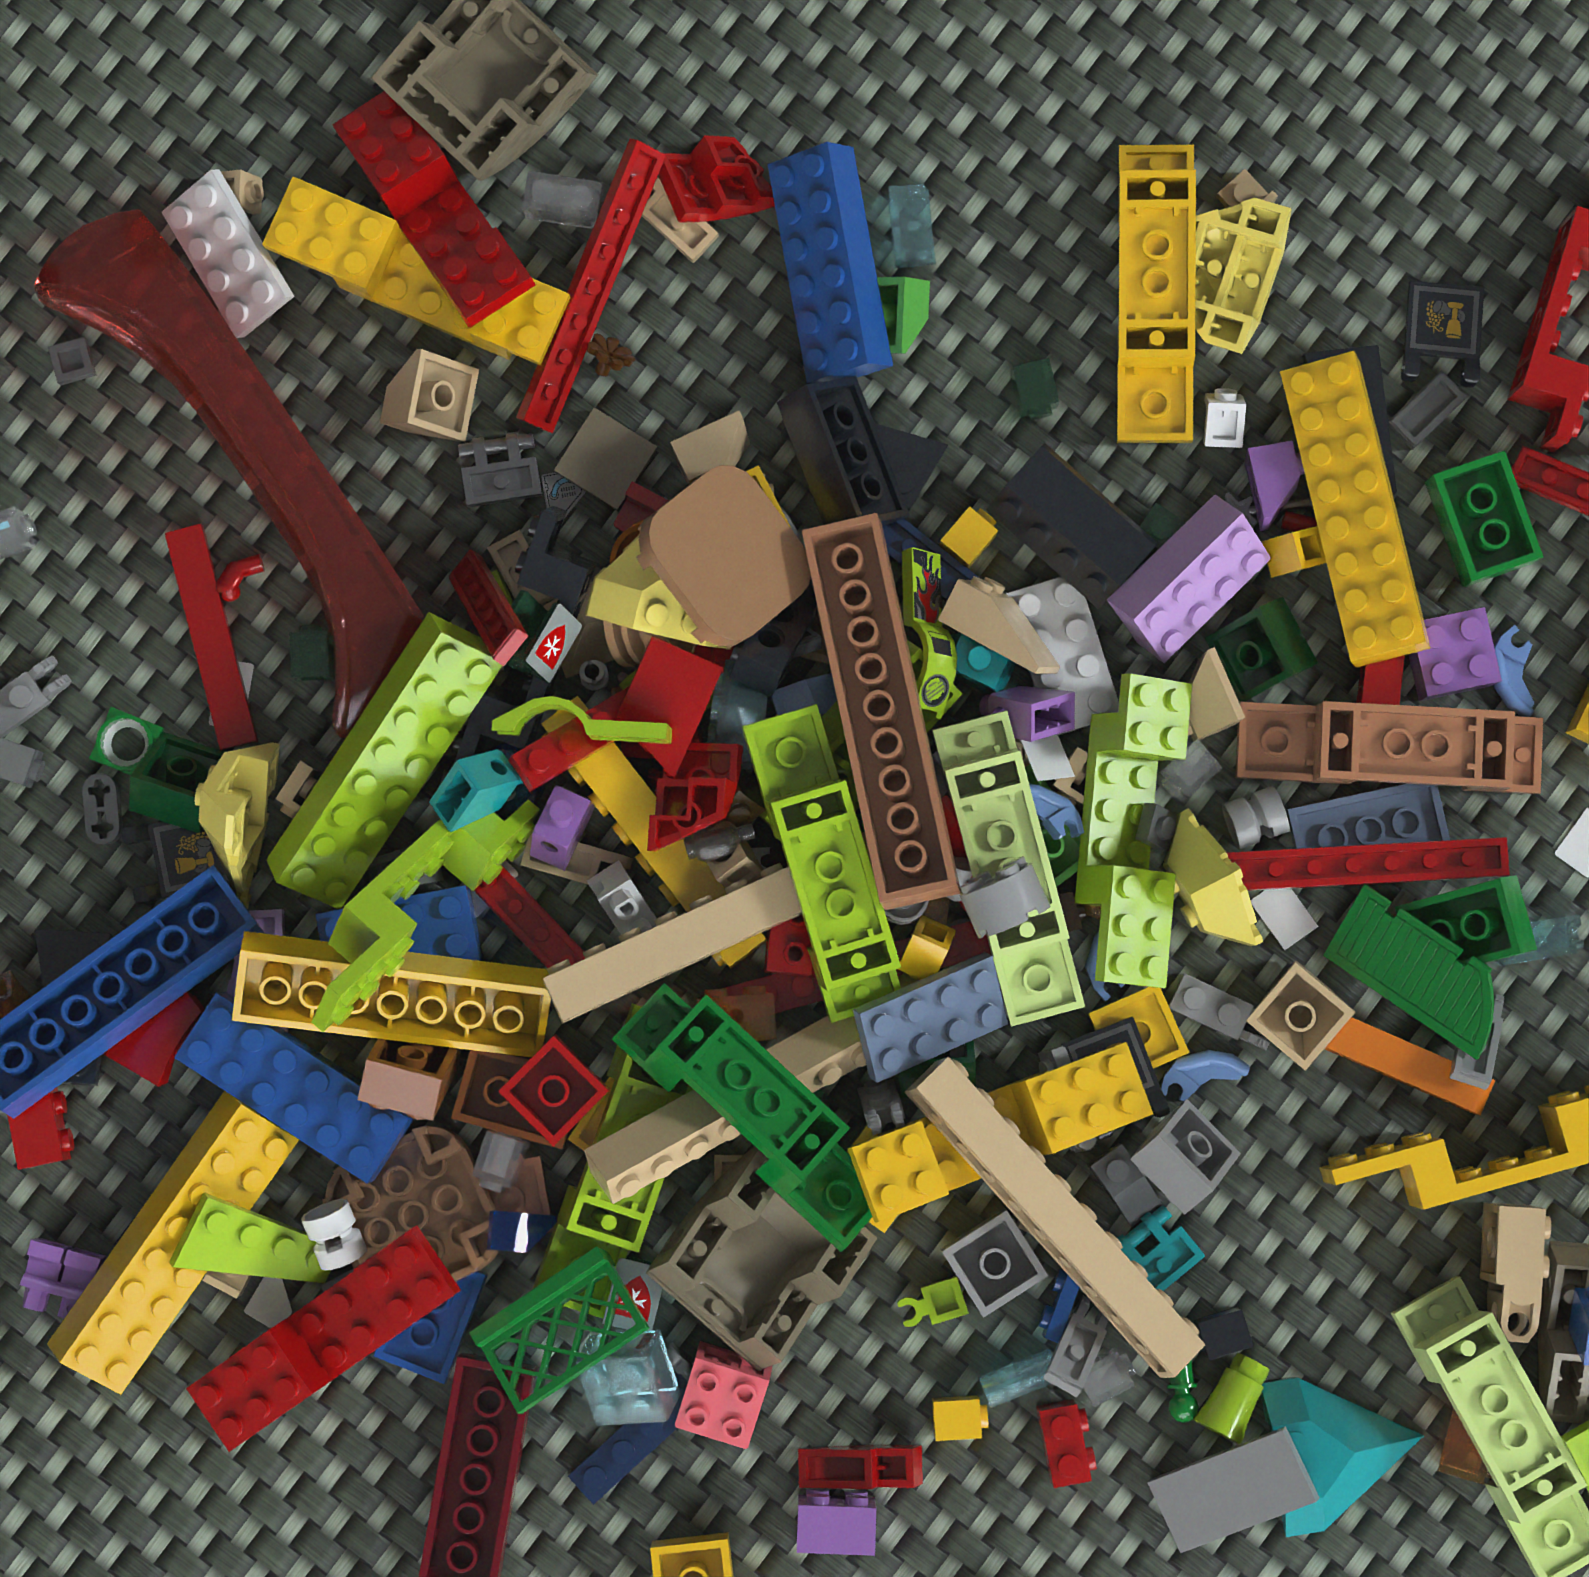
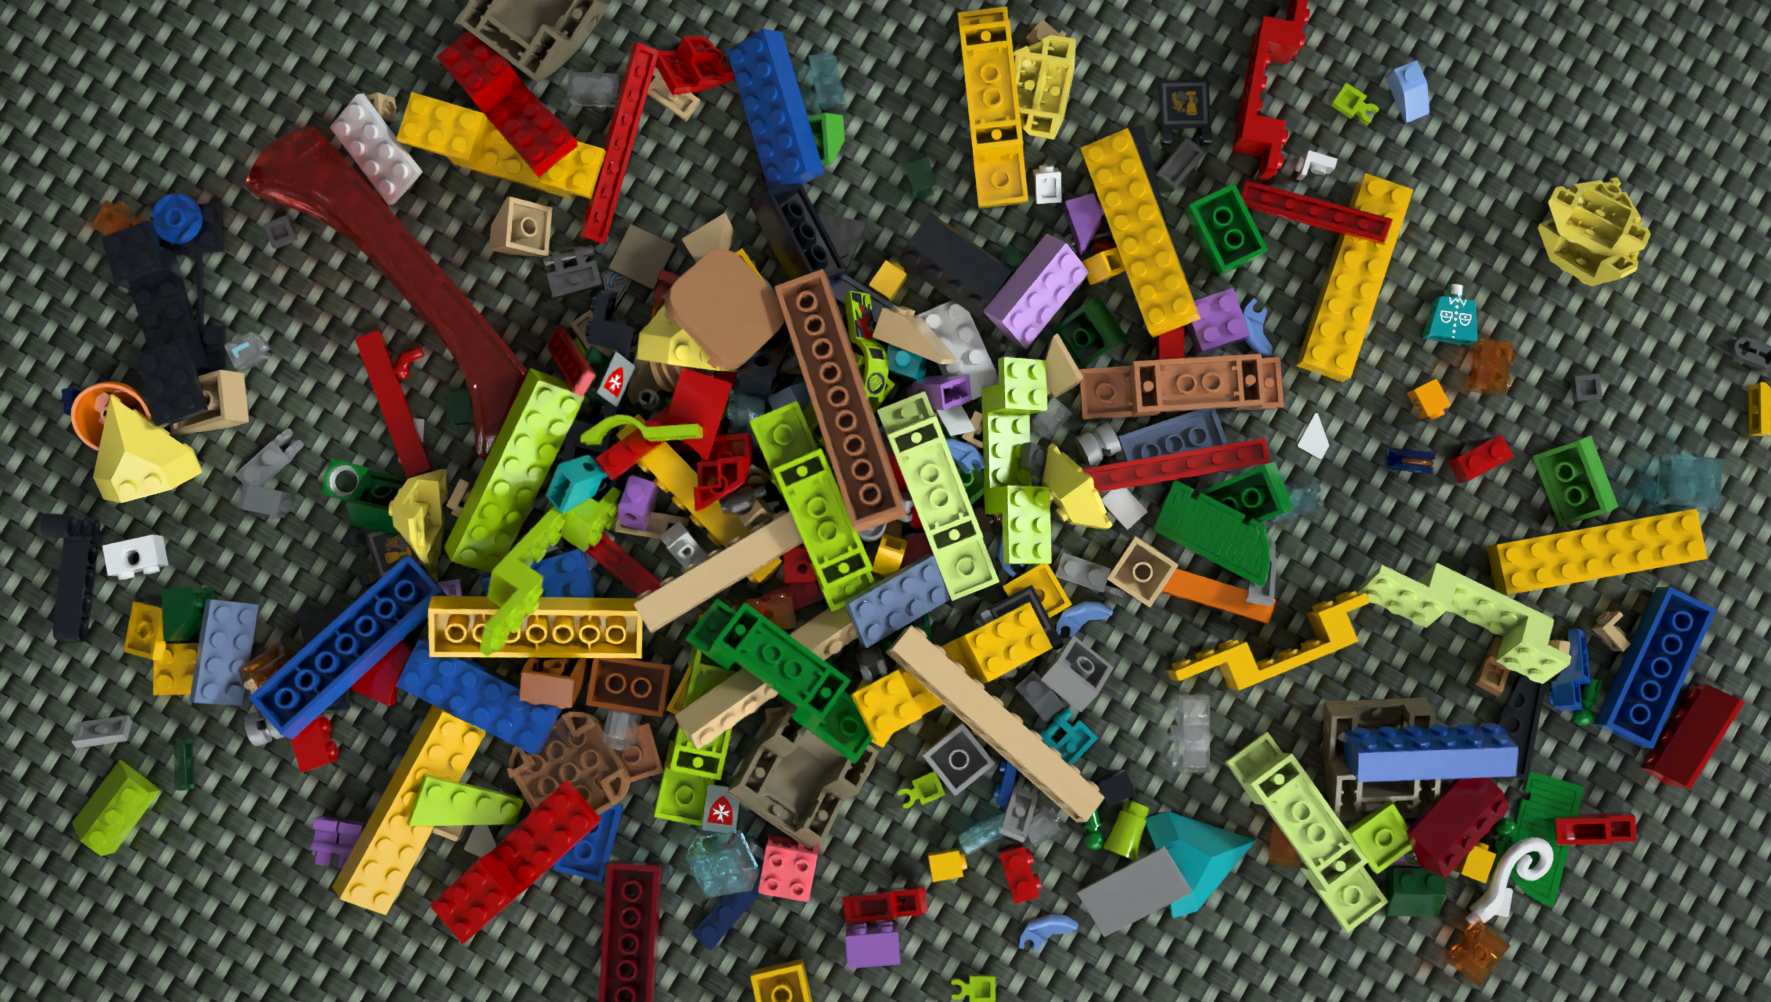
camera: 10 degrees left, 0 degrees up
dark grey beam [82,773,123,845] -> none
white wheel [301,1199,368,1270] -> none
green fence [469,1246,649,1414] -> none
clear blue slope [487,1210,558,1252] -> none
red brick [498,1034,610,1147] -> none
reddish brown plant [587,333,635,377] -> none
light grey brick [959,856,1051,938] -> none
tan brick [1480,1202,1551,1343] -> none
none -> medium blue piece [1018,914,1078,952]
none -> clear brick [1170,694,1210,773]

